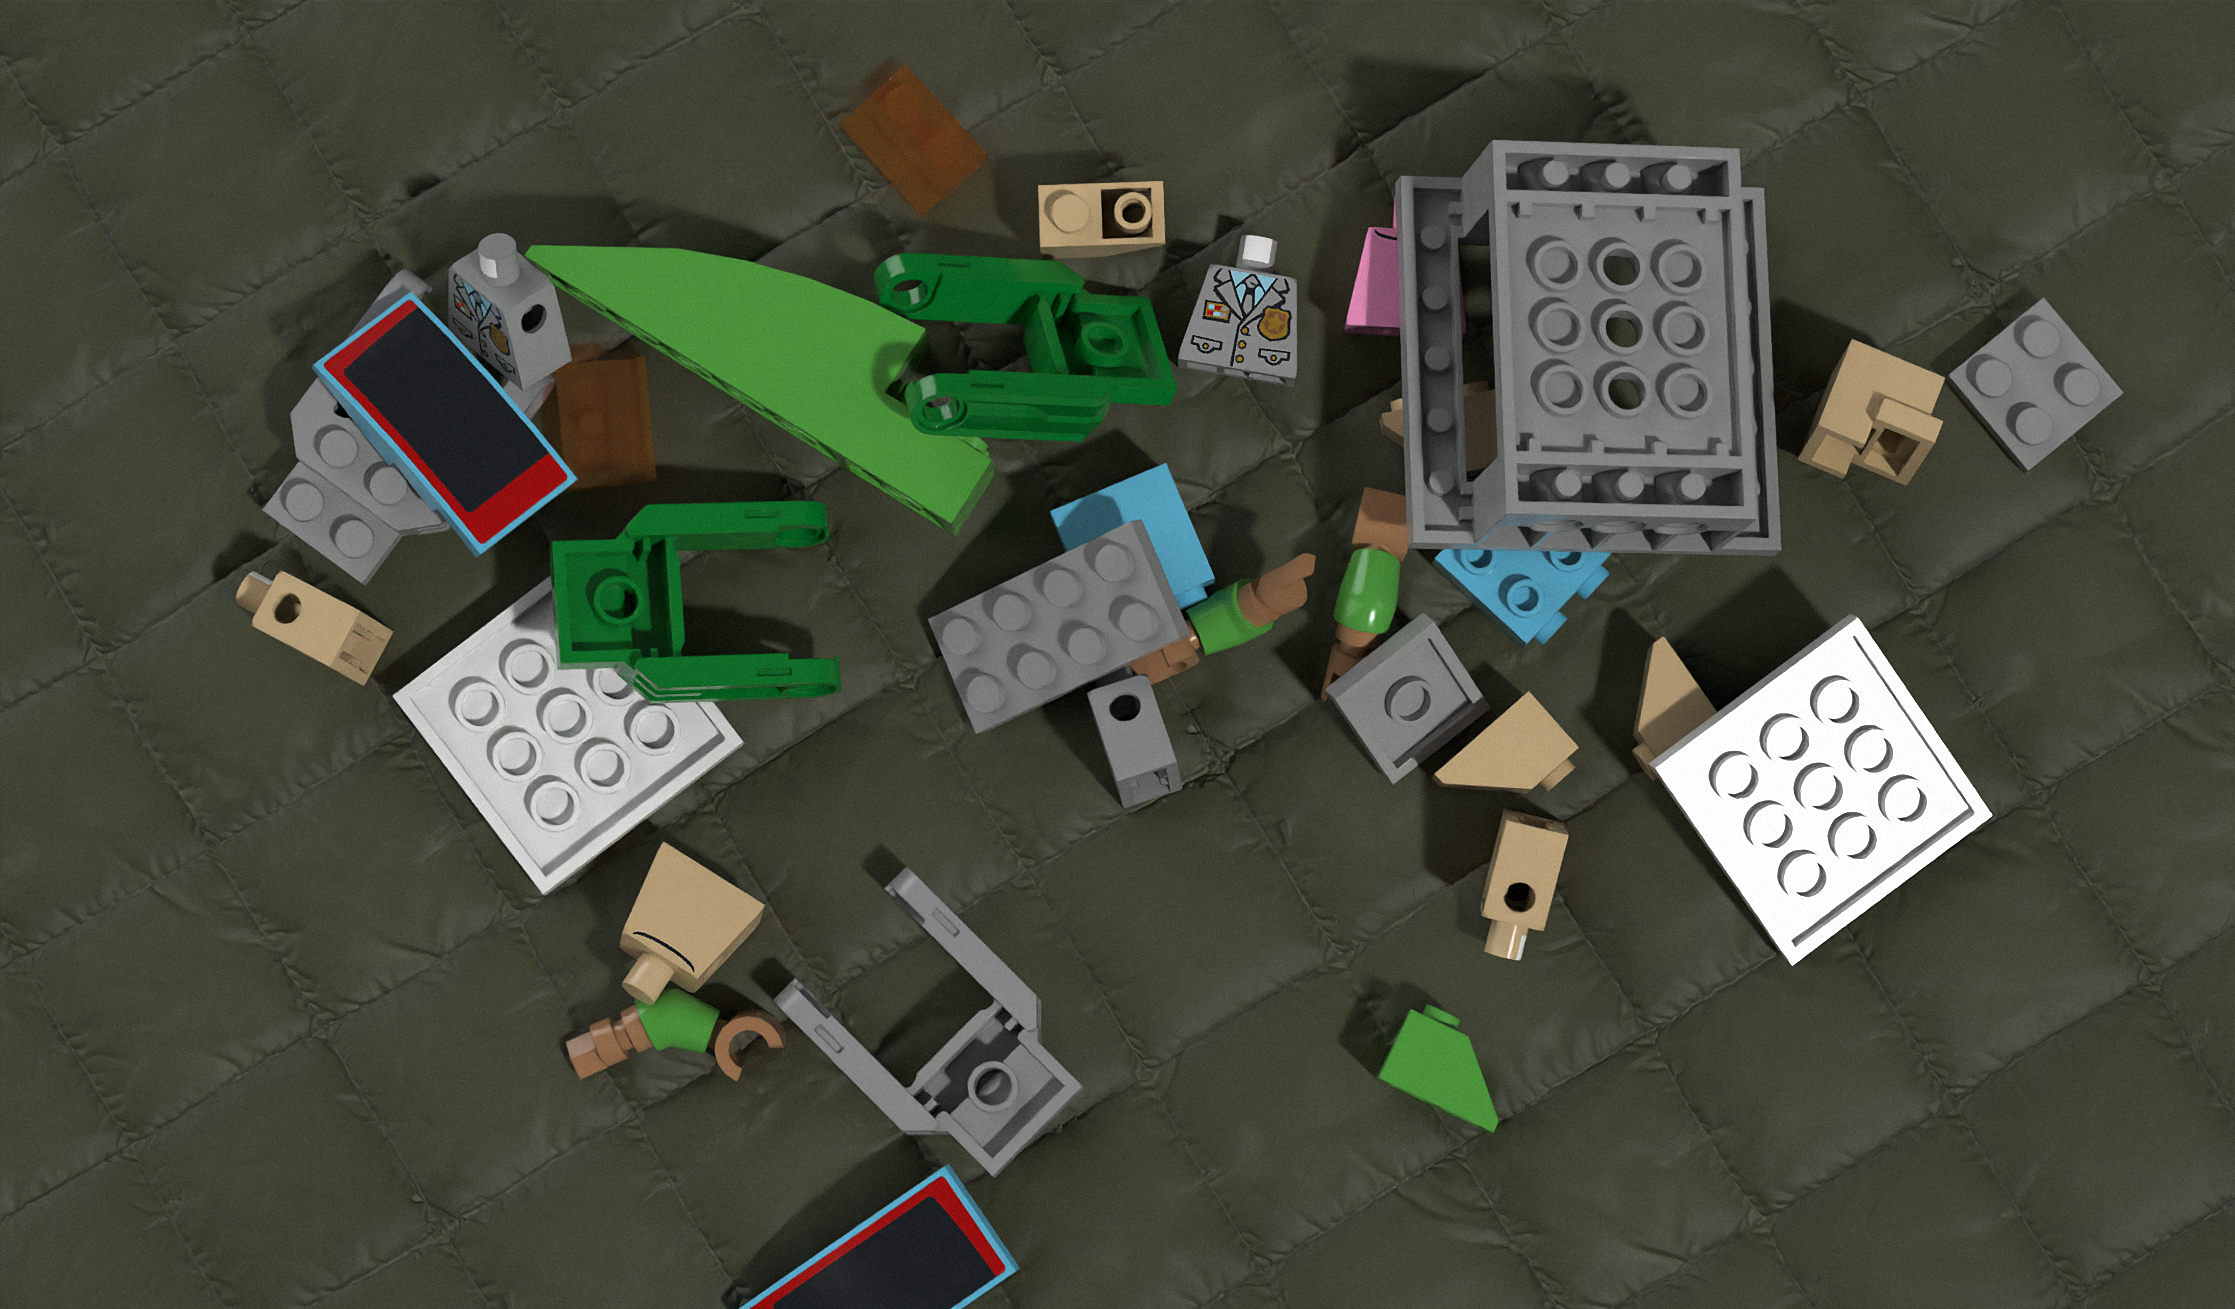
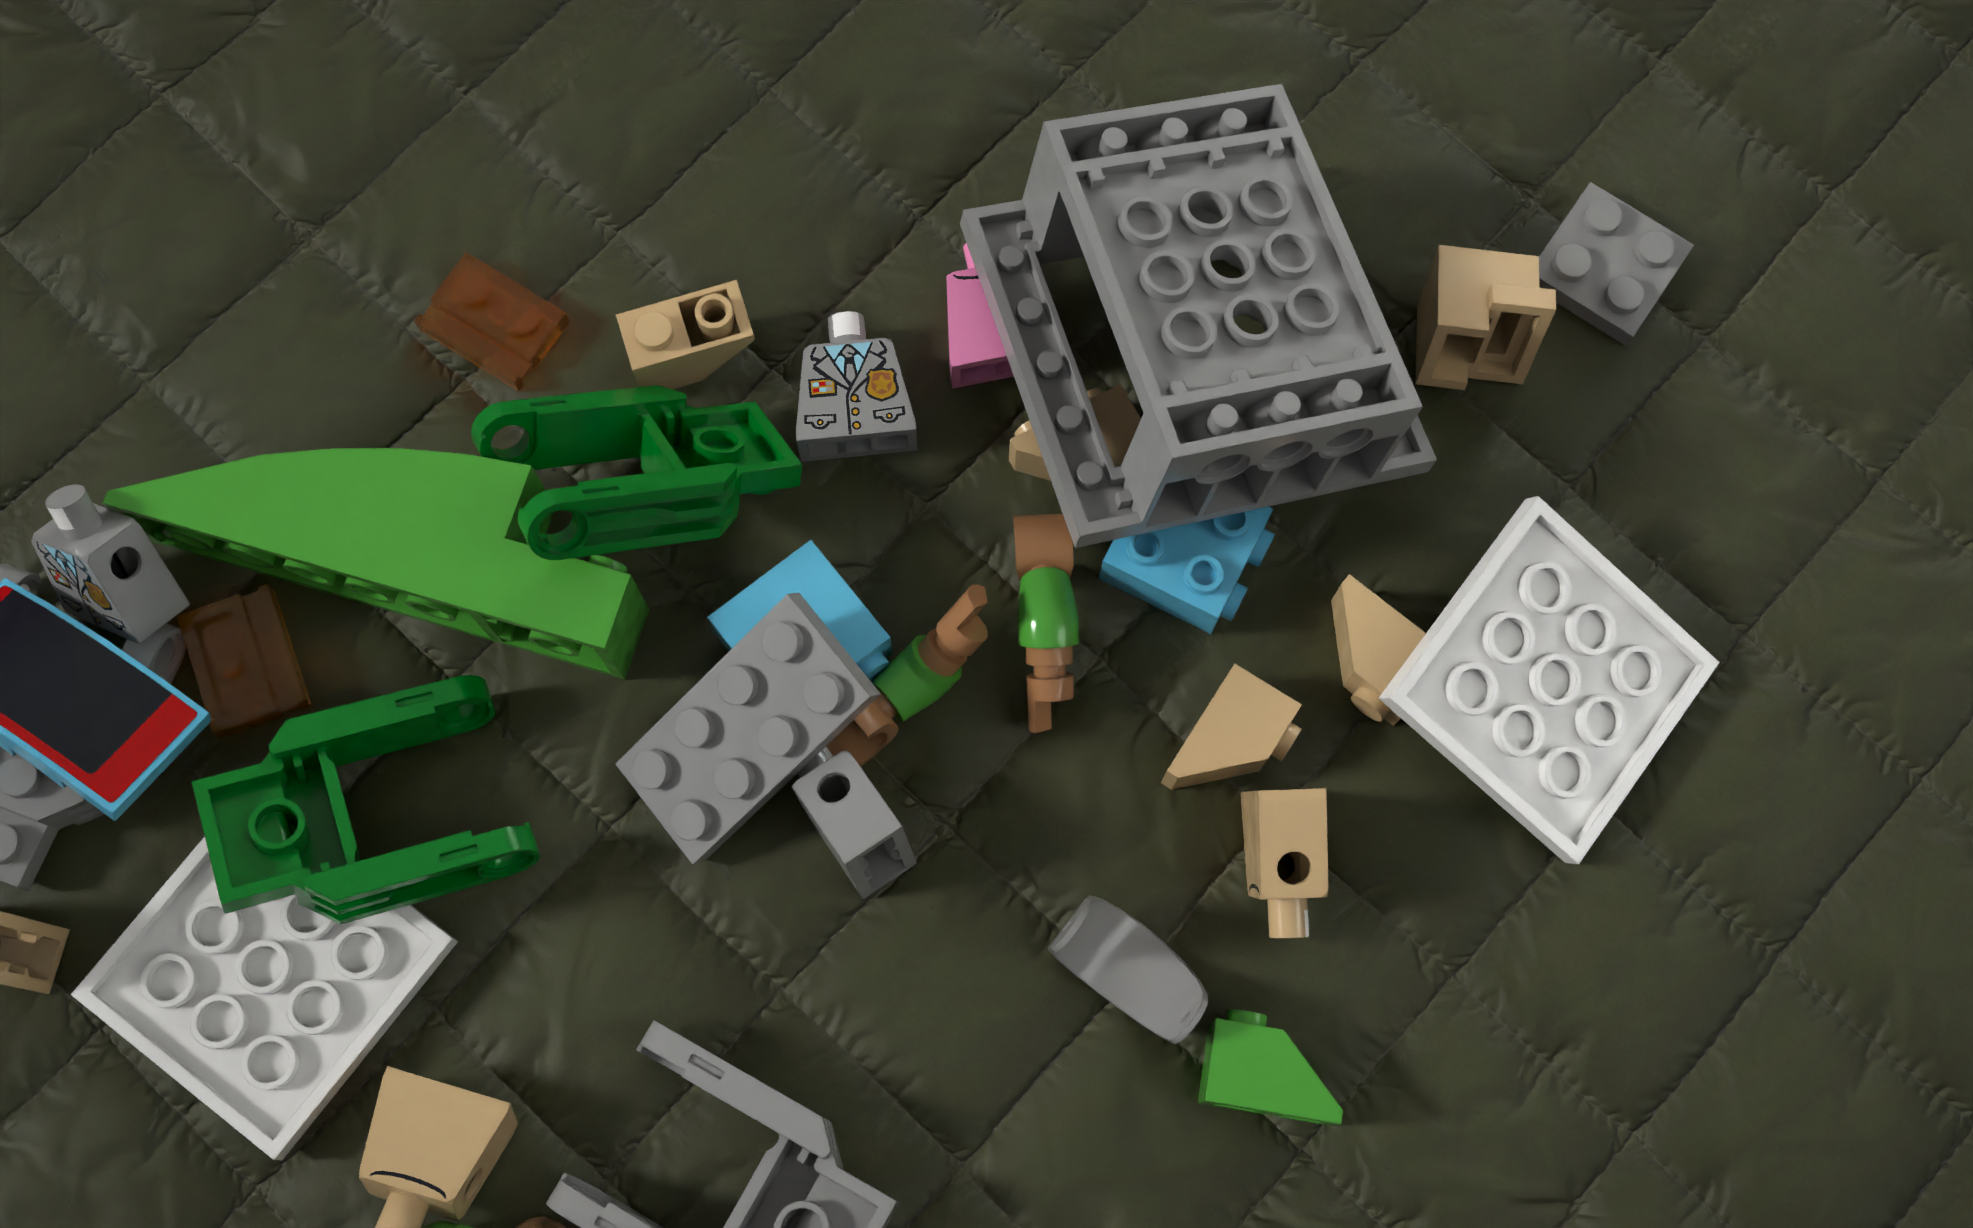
camera: 20 degrees left, 10 degrees down
light grey plate [1324,612,1491,785] -> none
none -> light grey piece [1048,895,1208,1044]

